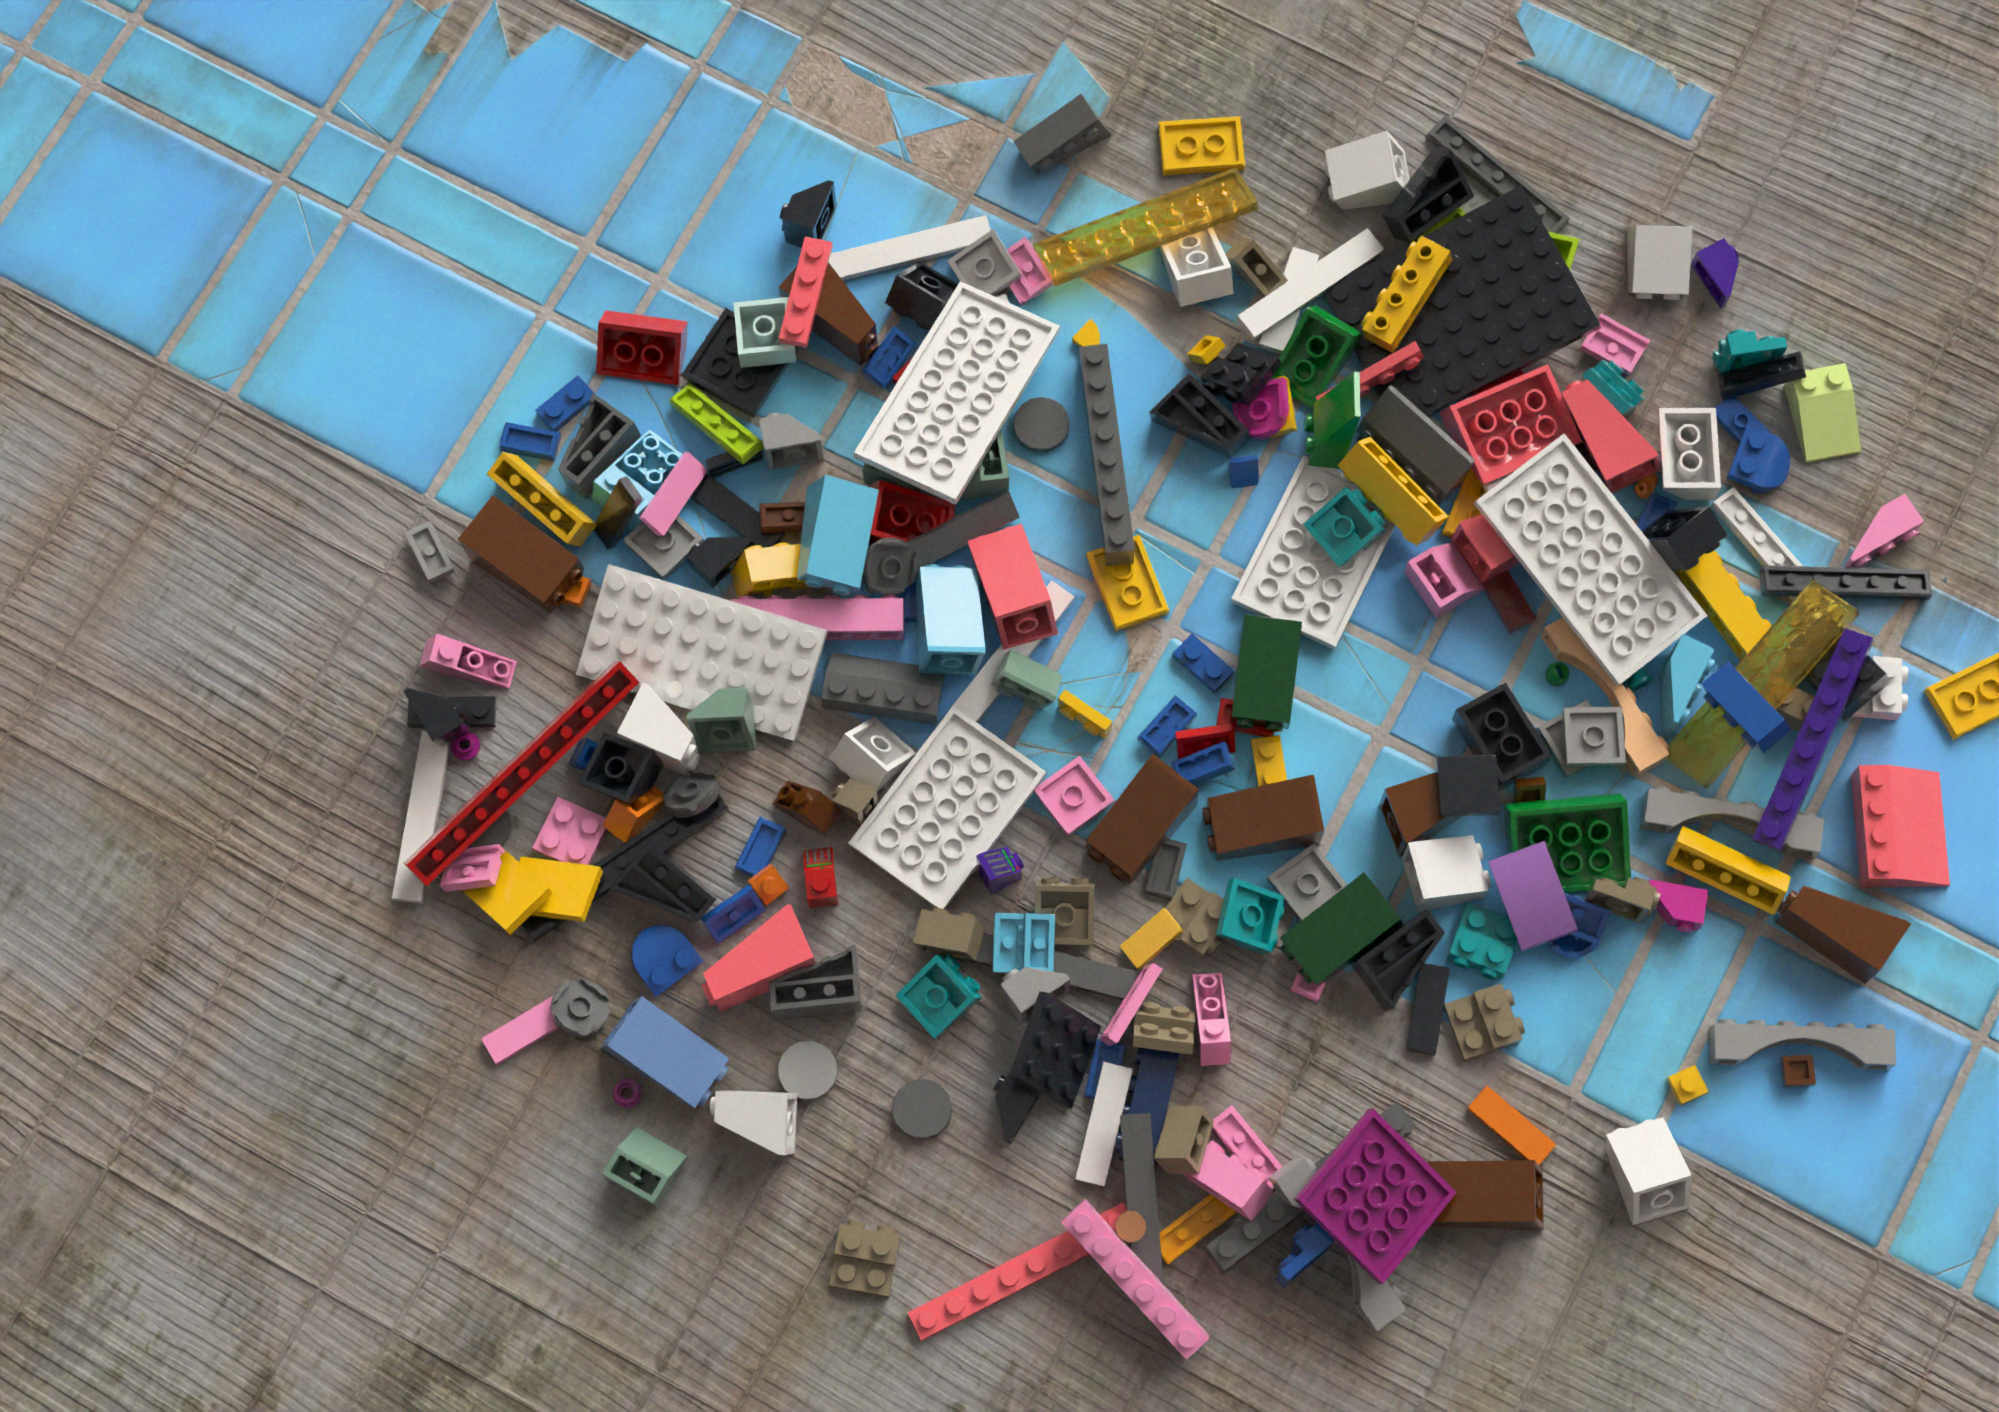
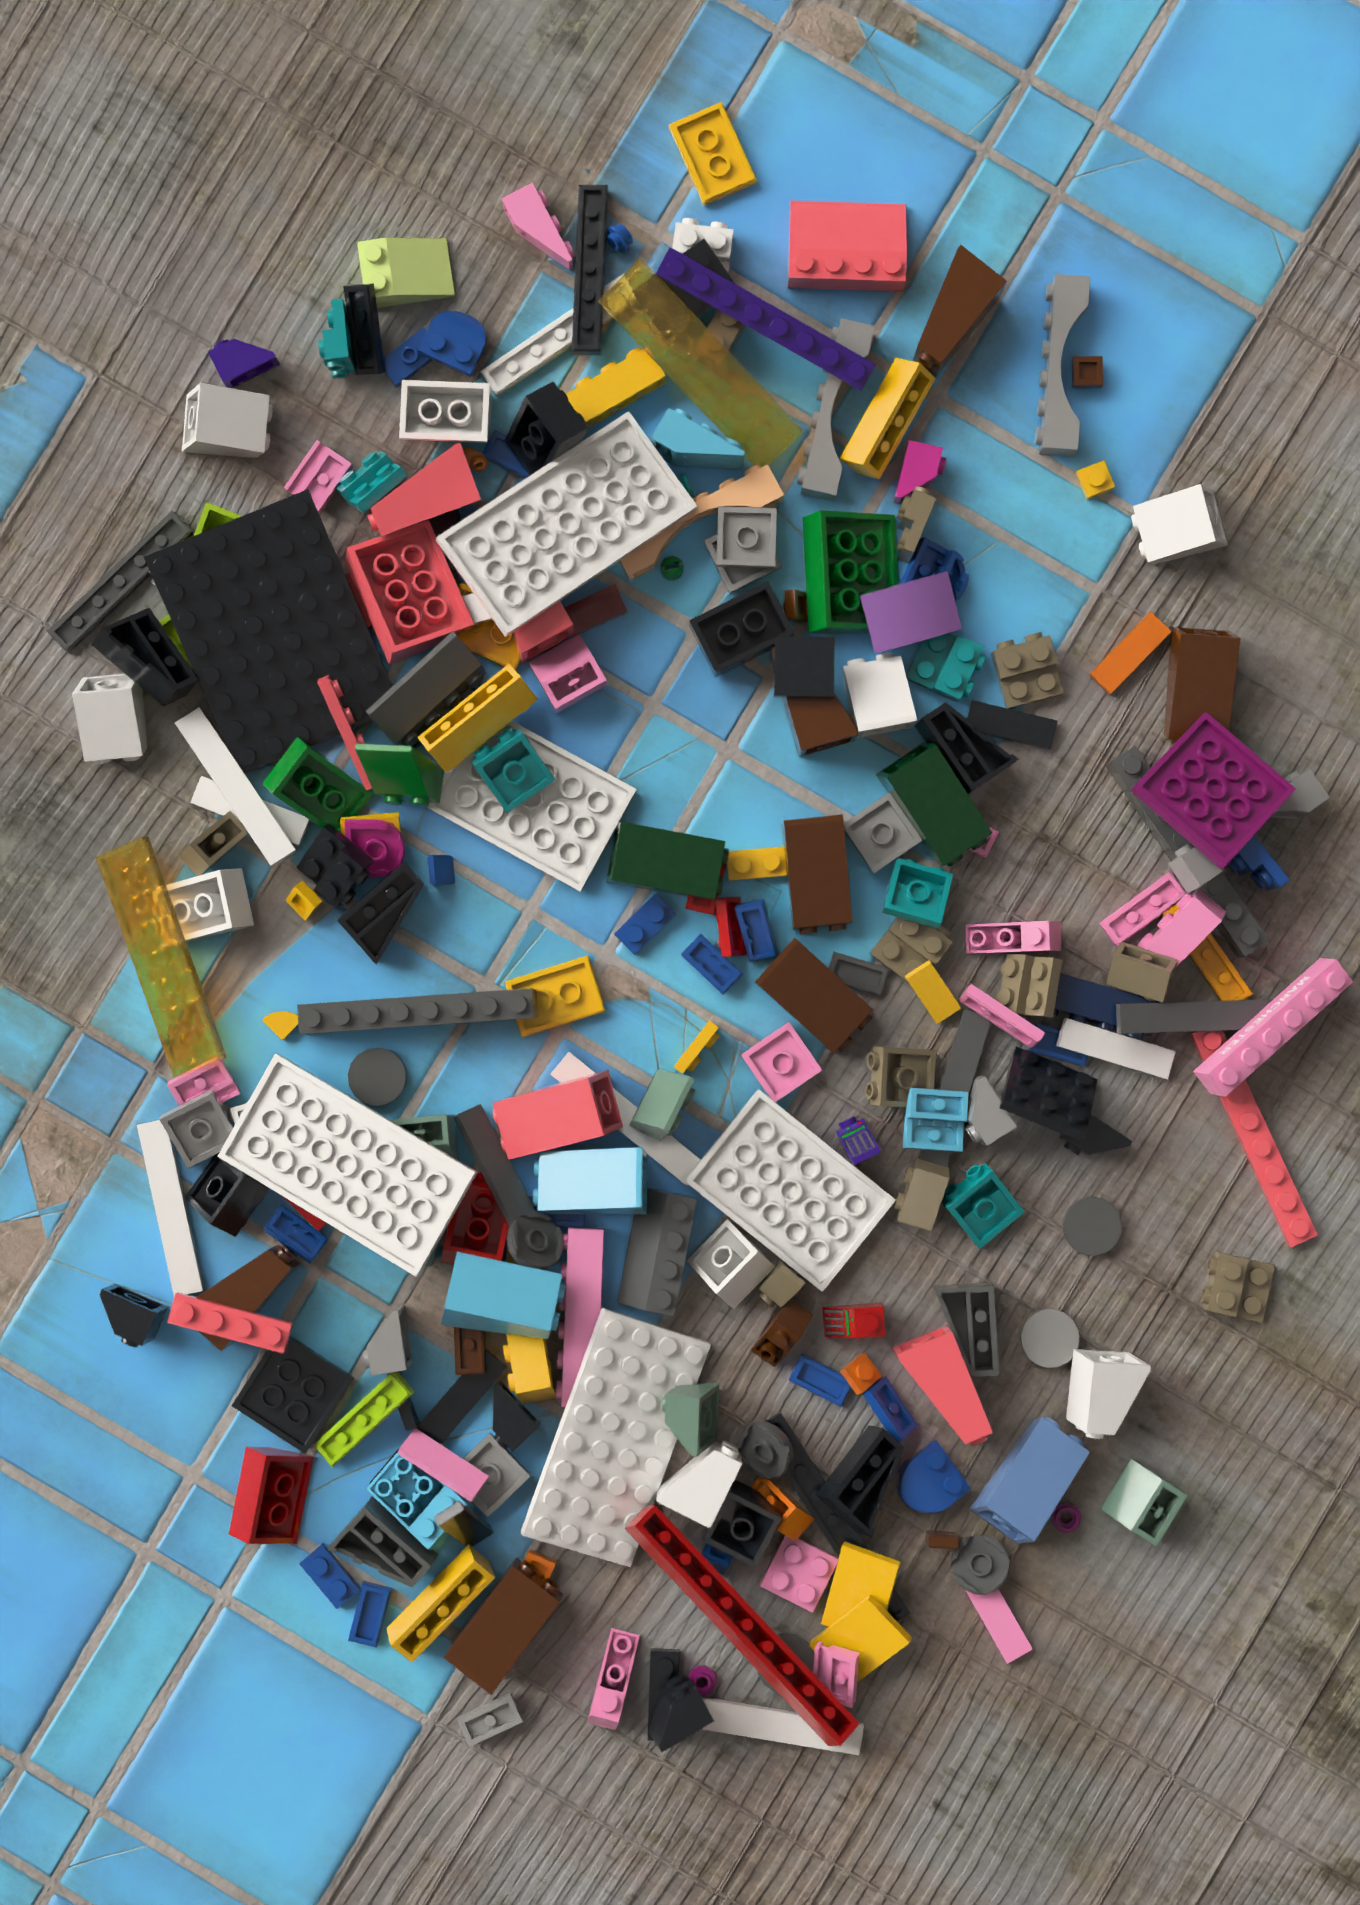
camera: 85 degrees left, 15 degrees up
light aqua brick [733,297,797,368] -> none
dark grey wedge [1014,94,1111,175] -> none
medium nougat tile [1115,1211,1146,1242] -> none
yellow tile [1158,116,1245,176] -> none
yellow brick [1361,235,1452,353] -> none
blue brick [1701,662,1791,753] -> none
none -> blue plate [606,224,633,253]
none -> reddish brown tile [926,1530,959,1549]

